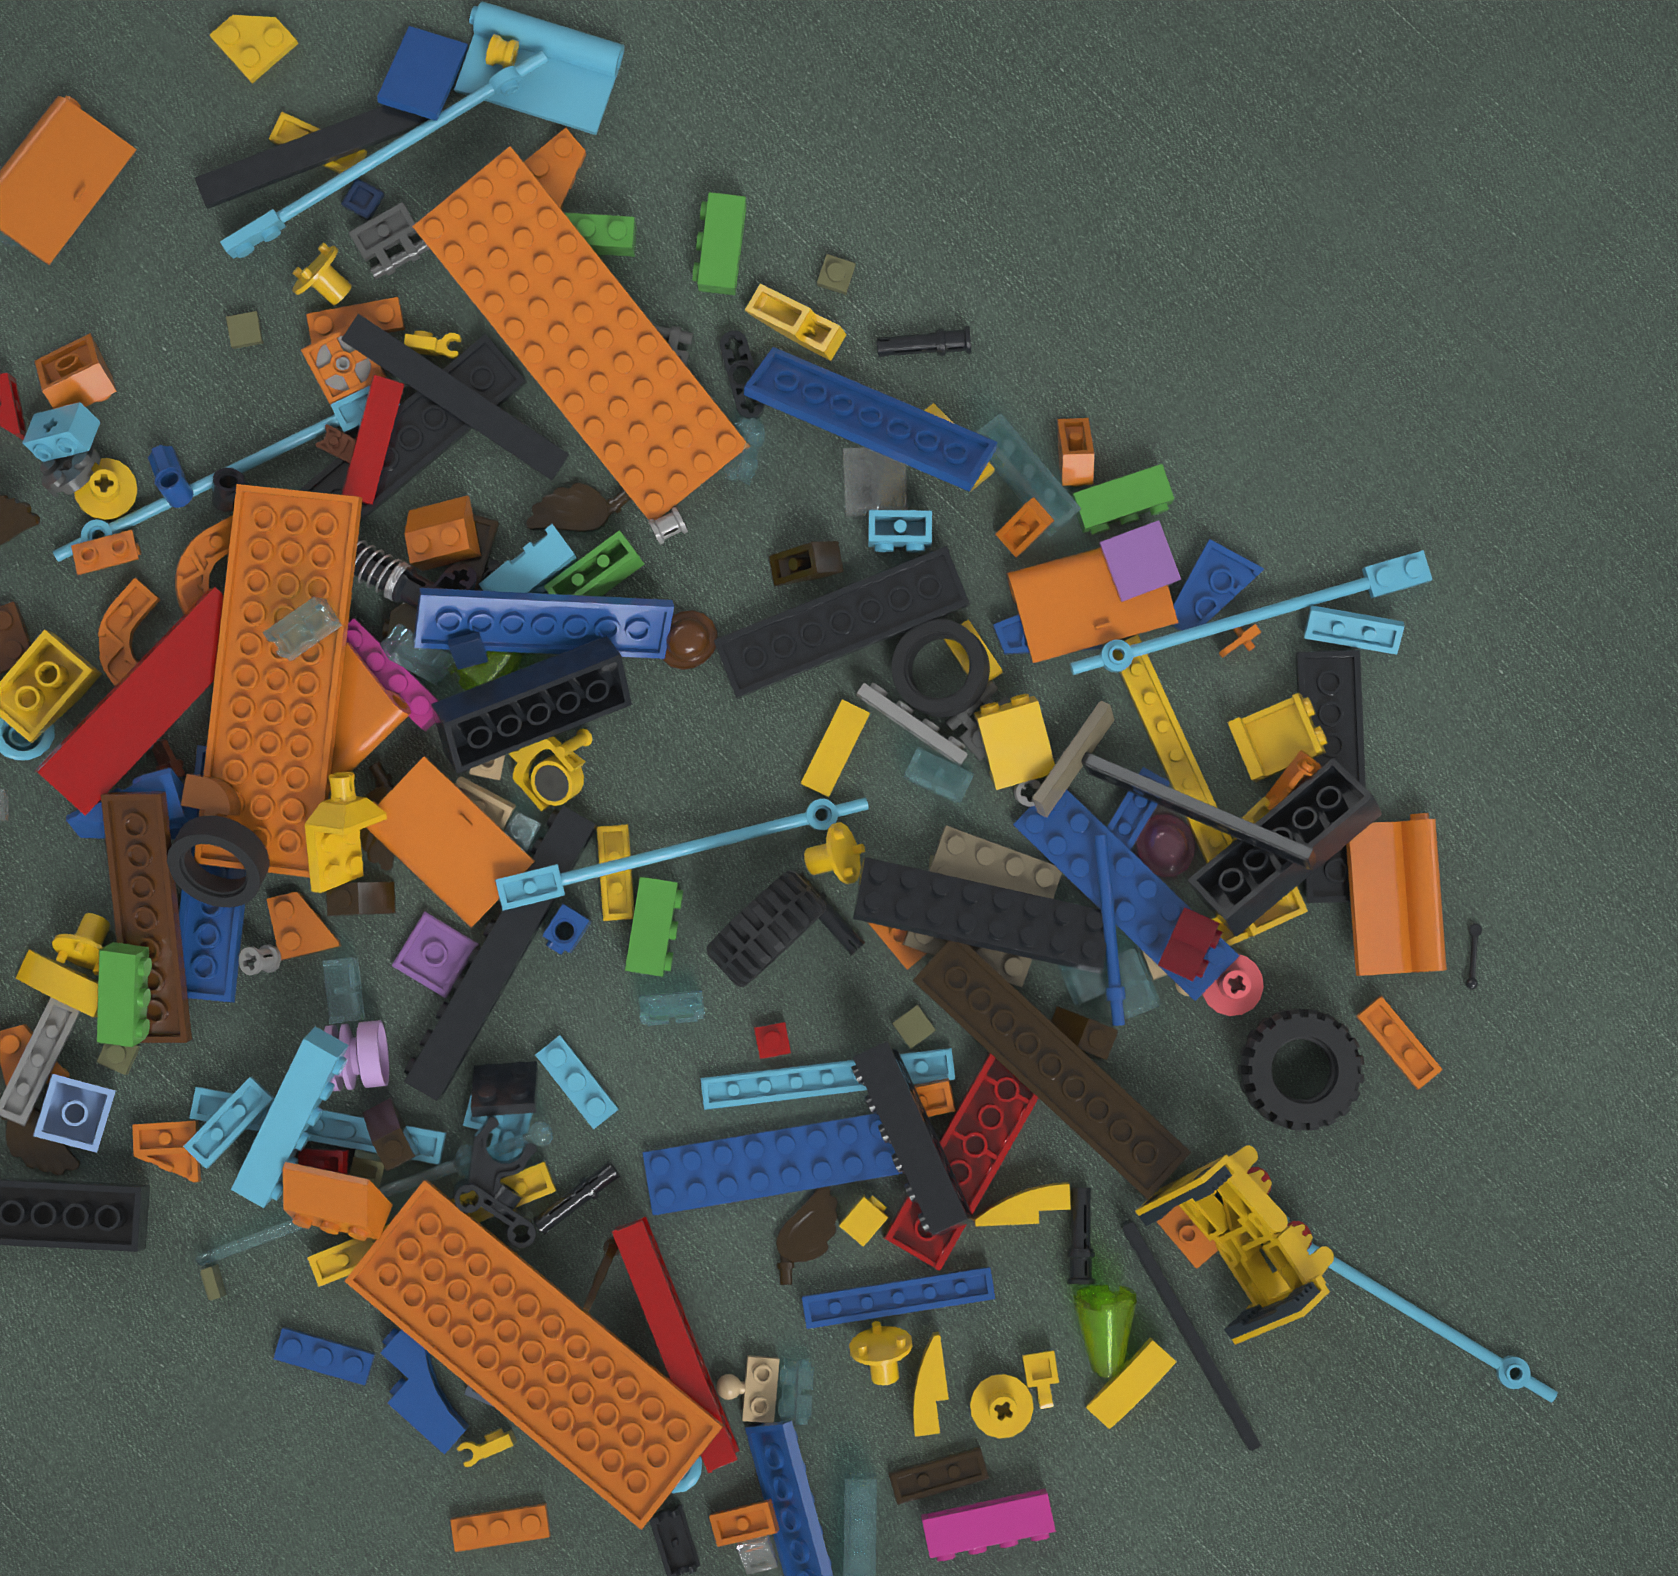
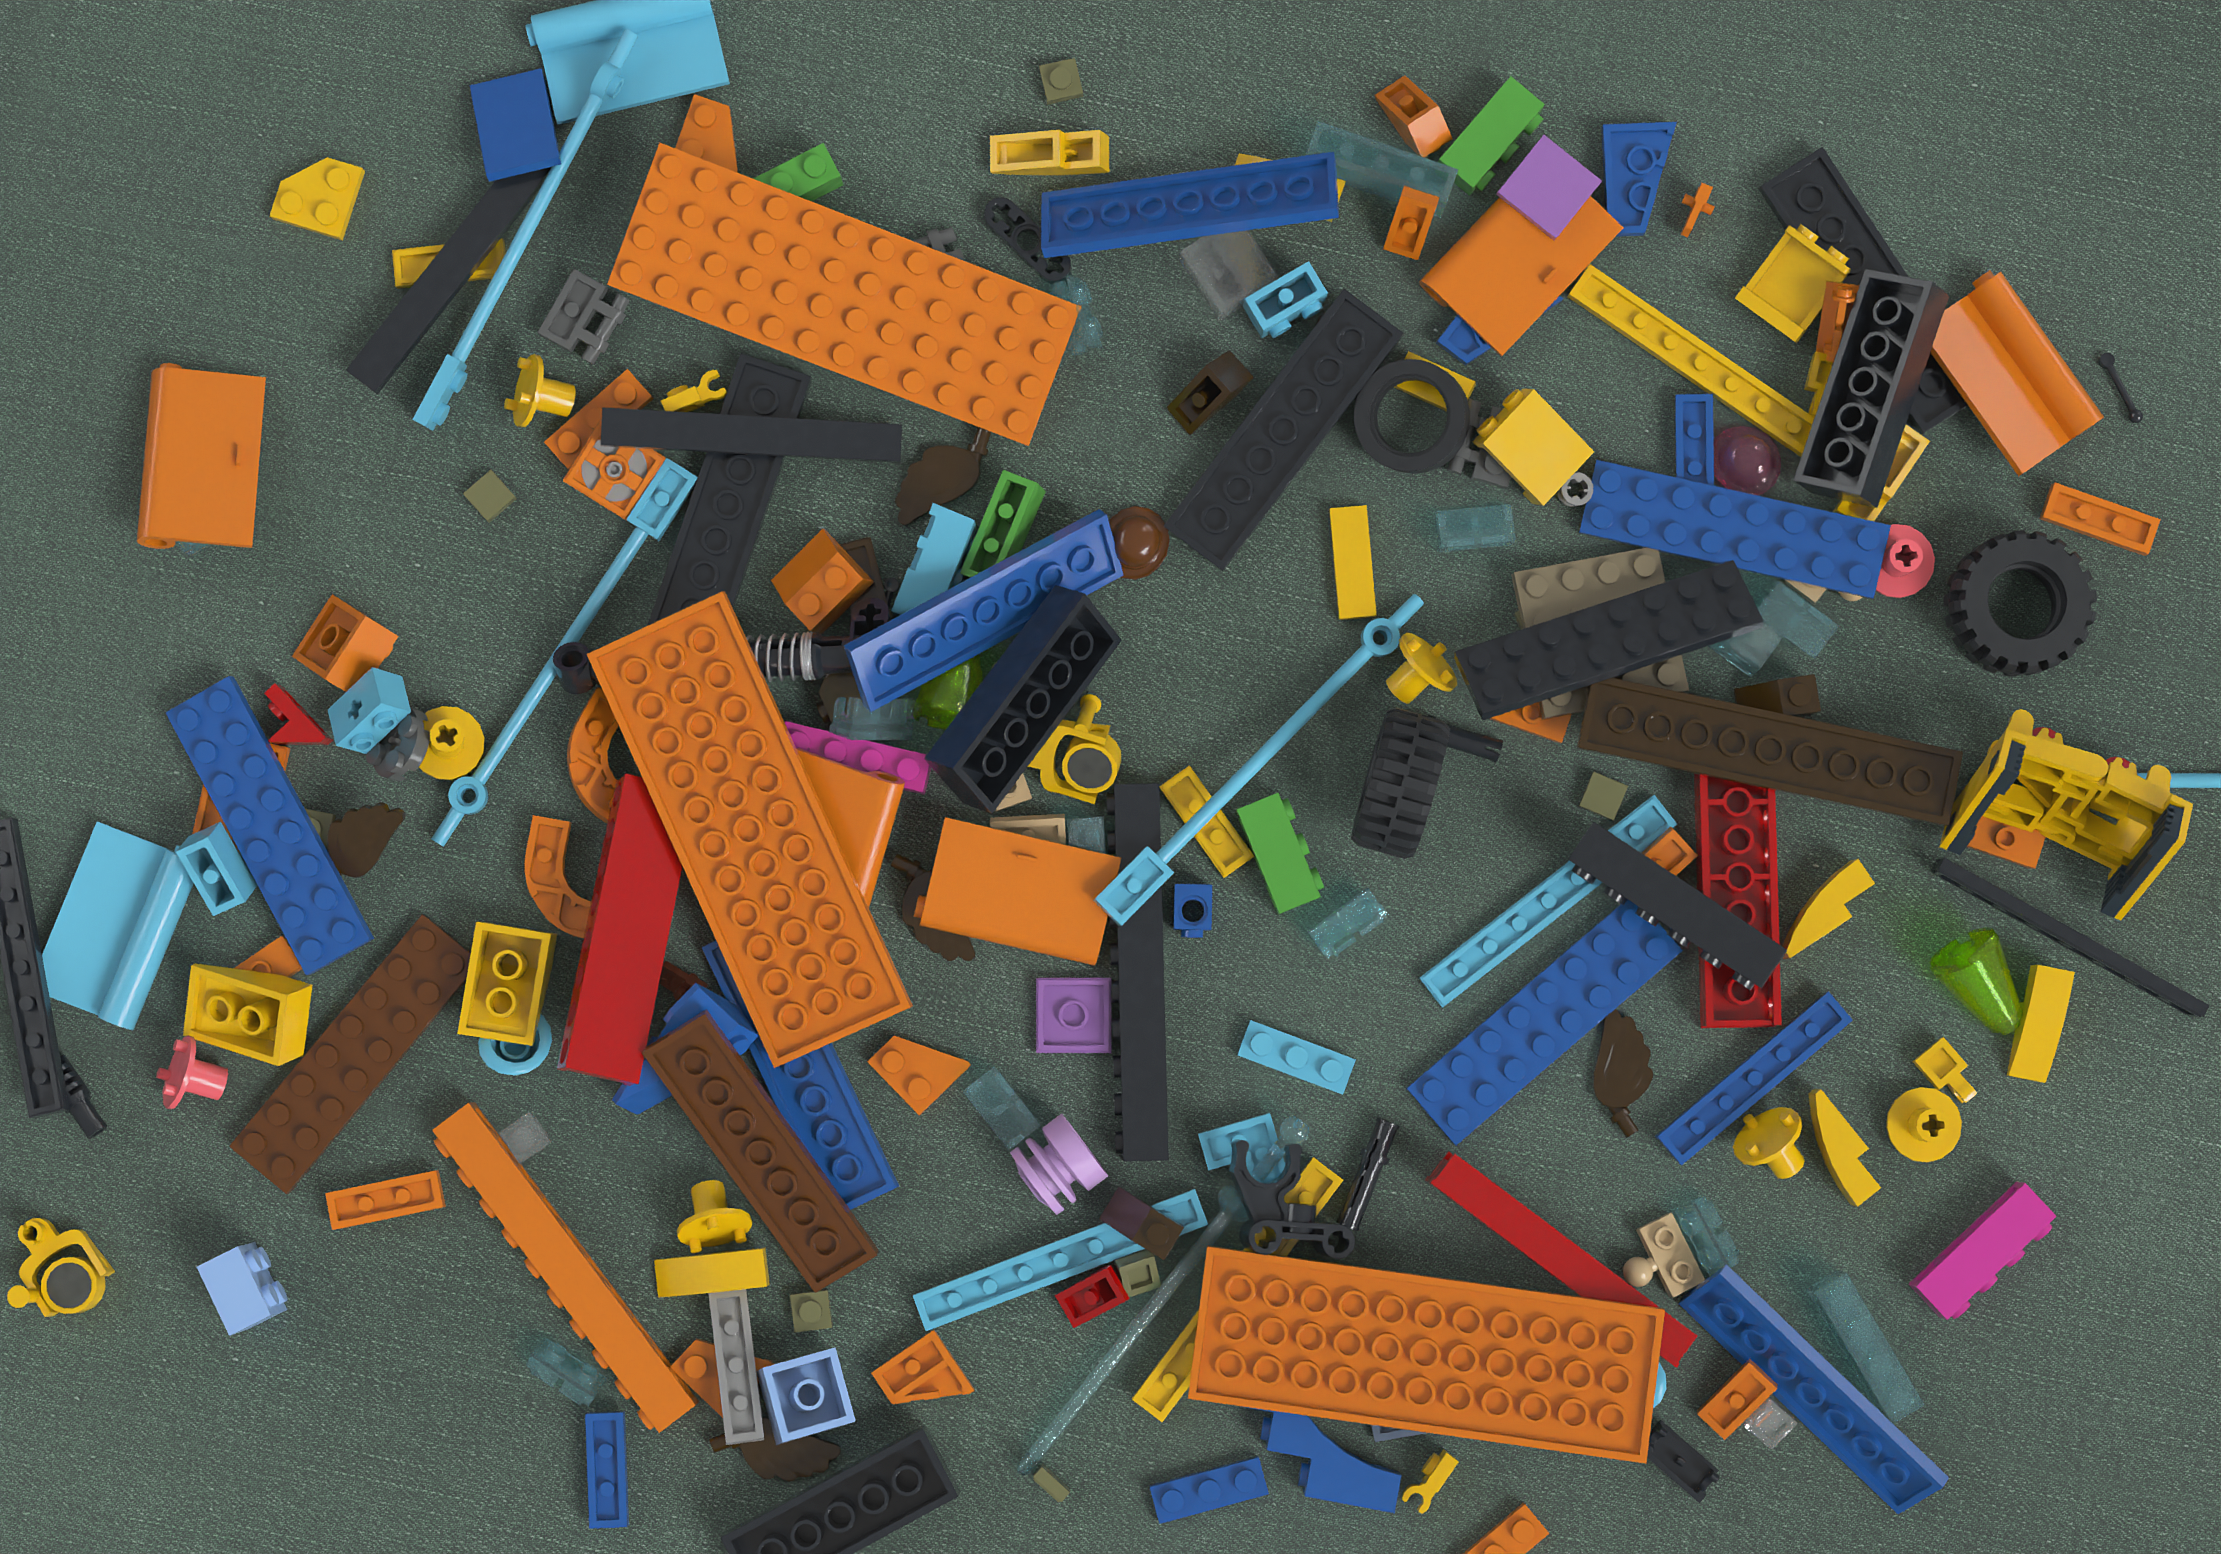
camera: 30 degrees left, 0 degrees up
orange hinge [71,530,141,575] -> none
bright green brick [97,942,152,1047] -> none
blue piece [148,445,194,508] -> none
black tyre [167,816,269,907] -> none
dark orange brick [181,774,240,818] -> none
medium azure plate [183,1076,275,1169] -> none
medium azure brick [231,1026,349,1208] -> none
light grey bush [239,944,281,975] -> none
clear light blue hinge [262,596,342,661] -> none
orange slope [283,1162,393,1241] -> none
yellow plate [305,772,387,893] -> none
copper piece [316,424,356,463] -> none
dark brown slope [326,882,396,917] -> none
dark blue tile [341,178,385,221] -> none
red tile [341,375,404,505] -> none
dark blue tile [448,632,489,670] -> none
black plate [471,1061,538,1117] -> none
yellow wheel [486,34,519,69] -> none
dark brown animal [581,1236,620,1313] -> none
light grey bush [648,507,688,545] -> none
bright green brick [692,192,747,295] -> none
red plate [754,1022,791,1059] -> none
yellow brick [839,1195,888,1247] -> none
light grey plate [857,683,968,767] -> none
black pin [877,326,972,358] -> none
dark brown tile [888,1446,989,1505] -> none
dark tan tile [1032,701,1114,818] -> none
black pin [1067,1187,1095,1285] -> none
medium azure bar [1069,550,1433,675] -> none
black tile [1081,752,1317,870] -> none
blue bar [1094,834,1126,1026] -> none
dark red brick [1158,907,1223,981] -> none
medium azure plate [1304,605,1404,655] -> none

